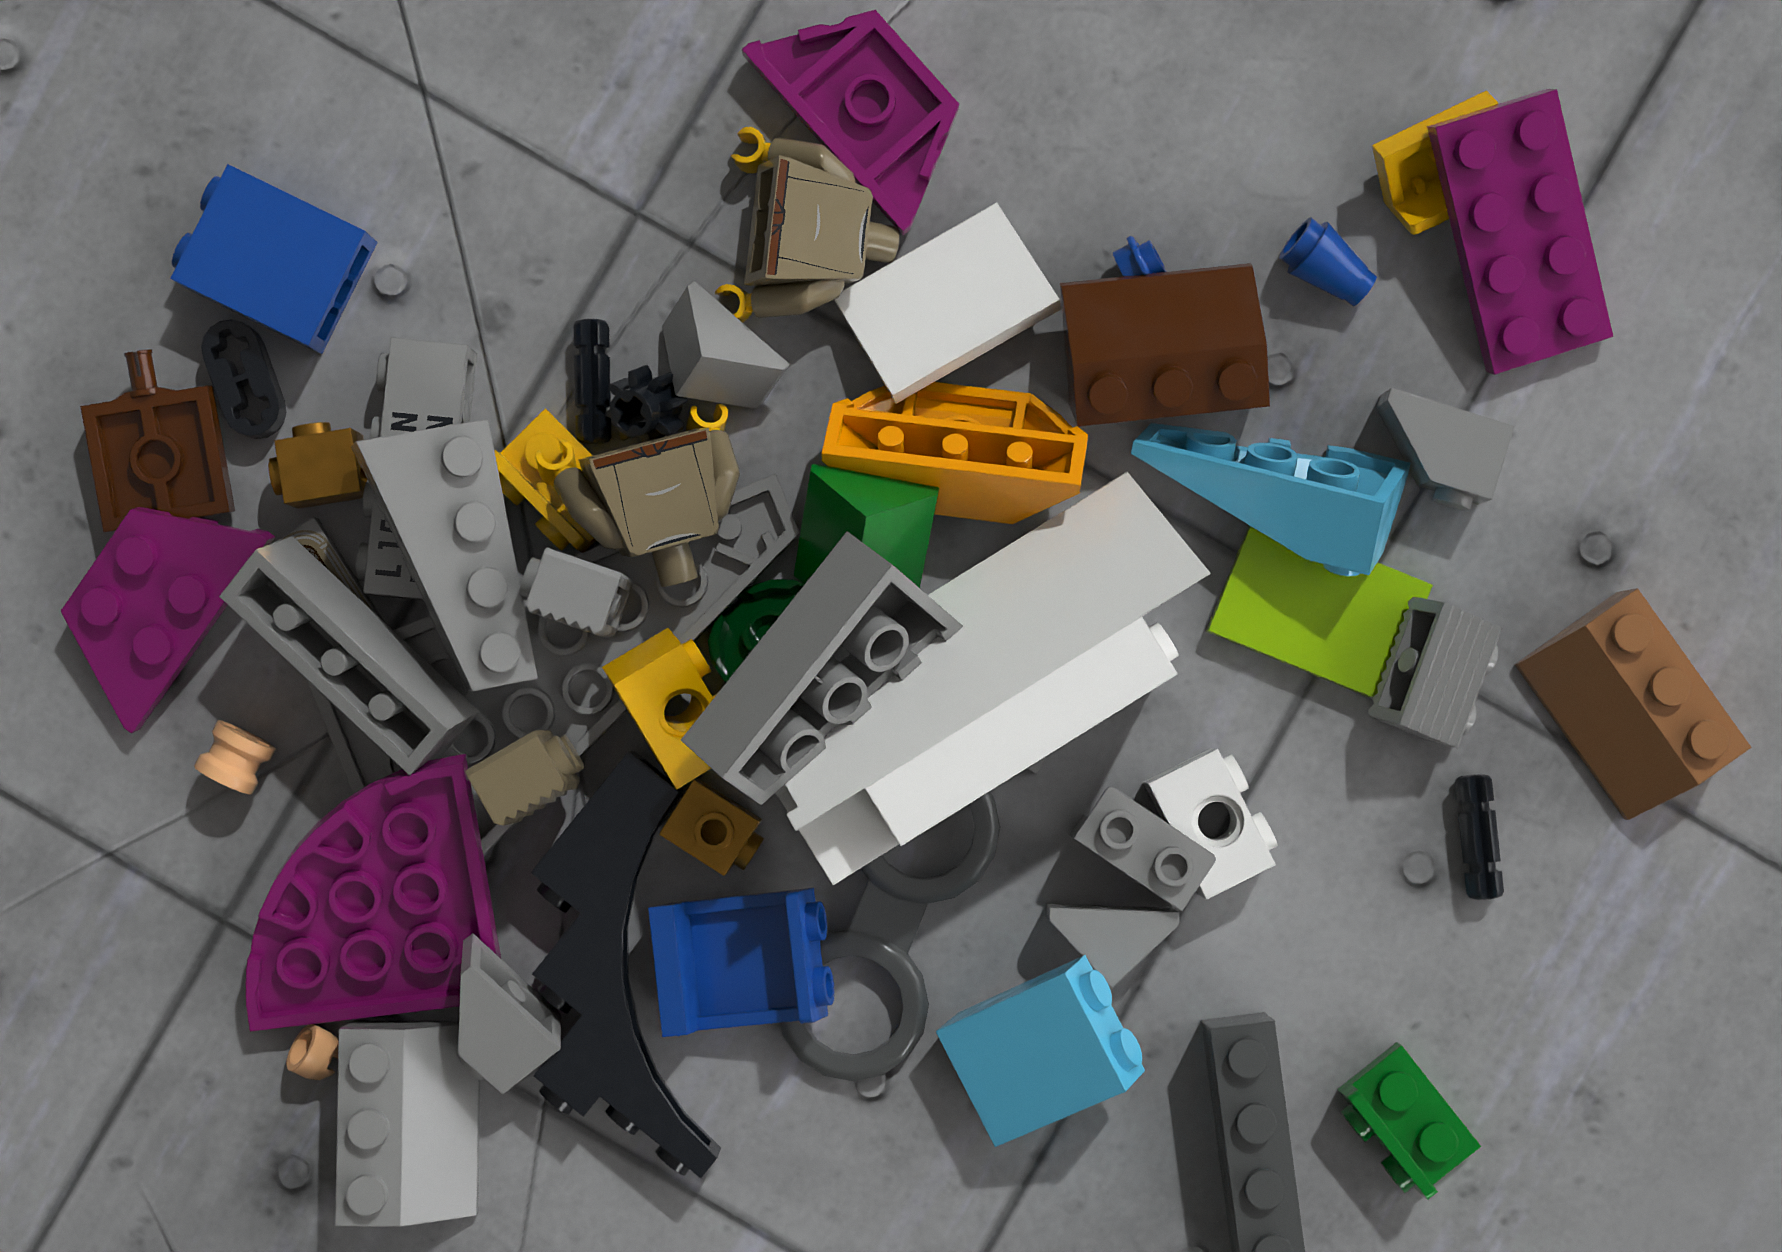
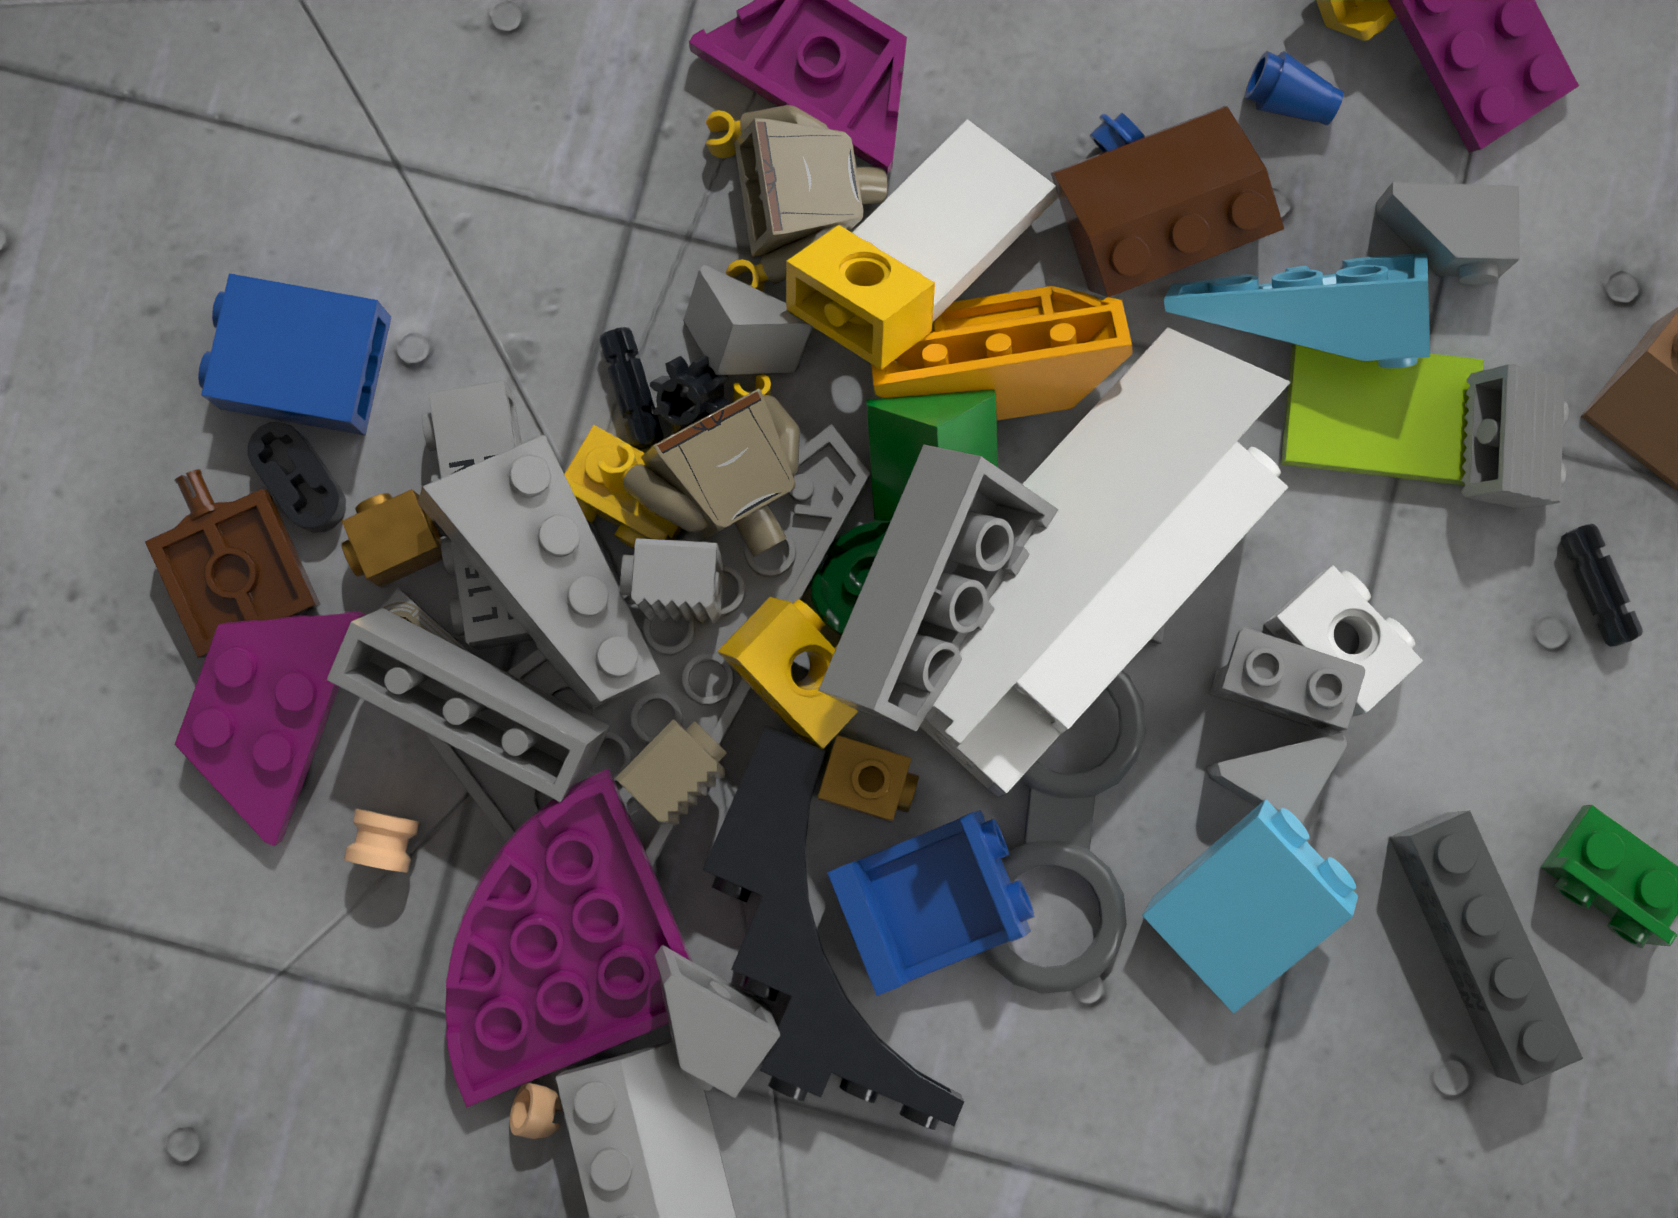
camera: 15 degrees left, 5 degrees down
none -> yellow brick [786,225,935,370]

